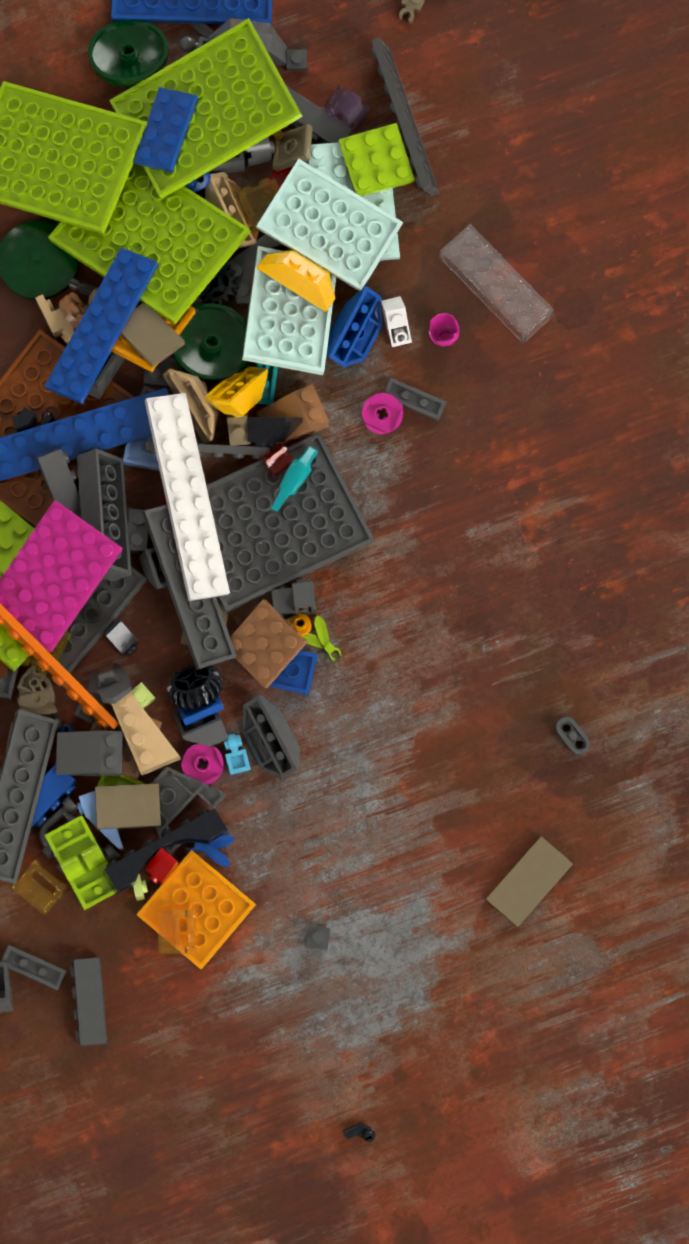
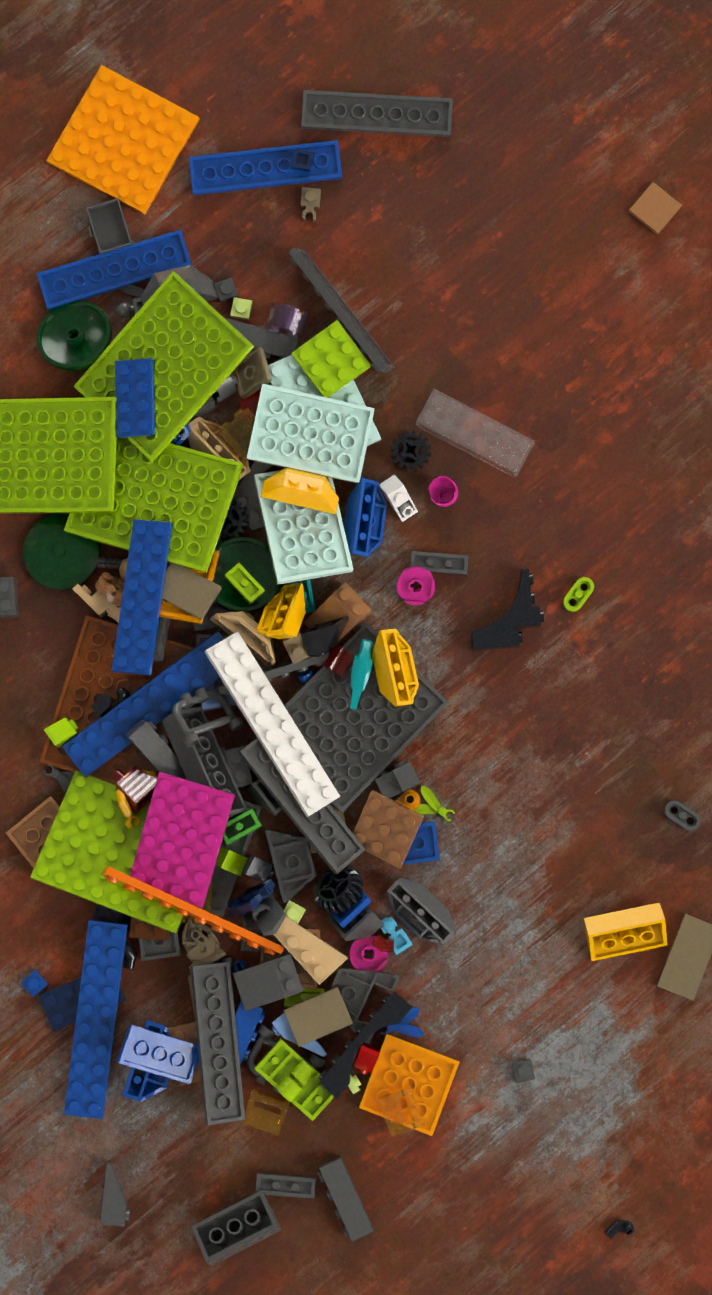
camera: 15 degrees left, 5 degrees up
none -> torso [113,768,158,829]
none -> dark grey bar [172,687,245,748]
none -> lime slope [215,846,249,876]
none -> bright green brick [223,809,262,845]
none -> lime plate [225,563,265,605]
none -> dark blue plate [227,879,275,918]
none -> yellowish green plate [230,297,253,321]
none -> dark grey wing [265,830,316,903]
none -> blue hinge [297,669,314,685]
none -> yellow wedge [372,629,419,707]
none -> clear red piece [372,933,394,952]
none -> black gear [390,430,431,472]
none -> black arch [471,569,544,651]
none -> lime plate [563,577,594,612]
none -> yellow slope [584,903,667,961]

